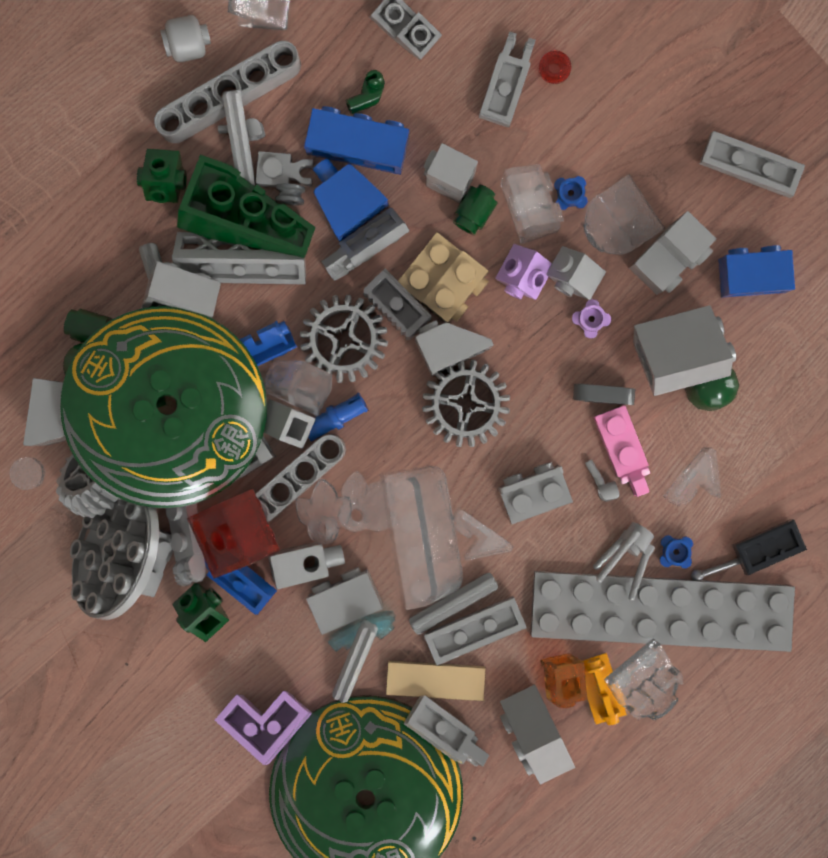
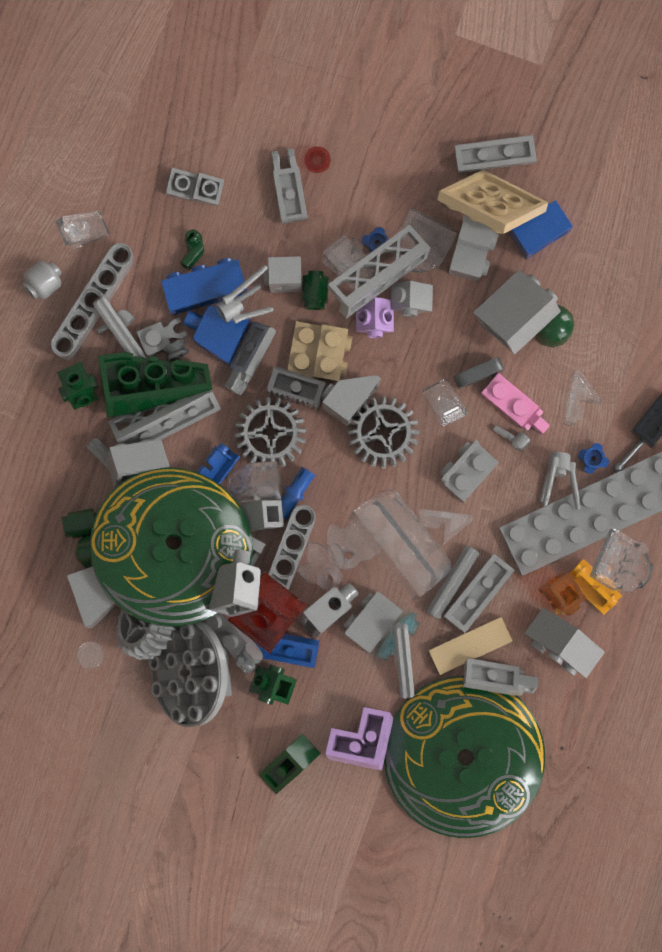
camera: 30 degrees left, 5 degrees down
lavender plate [572,299,611,338] -> none
none -> light grey torso [209,550,261,617]
none -> light grey plant [216,265,273,324]
none -> dark green slope [258,734,321,794]
none -> light grey fence [327,224,430,319]
none -> clear slope [422,378,468,426]
none -> tan plate [437,170,548,234]

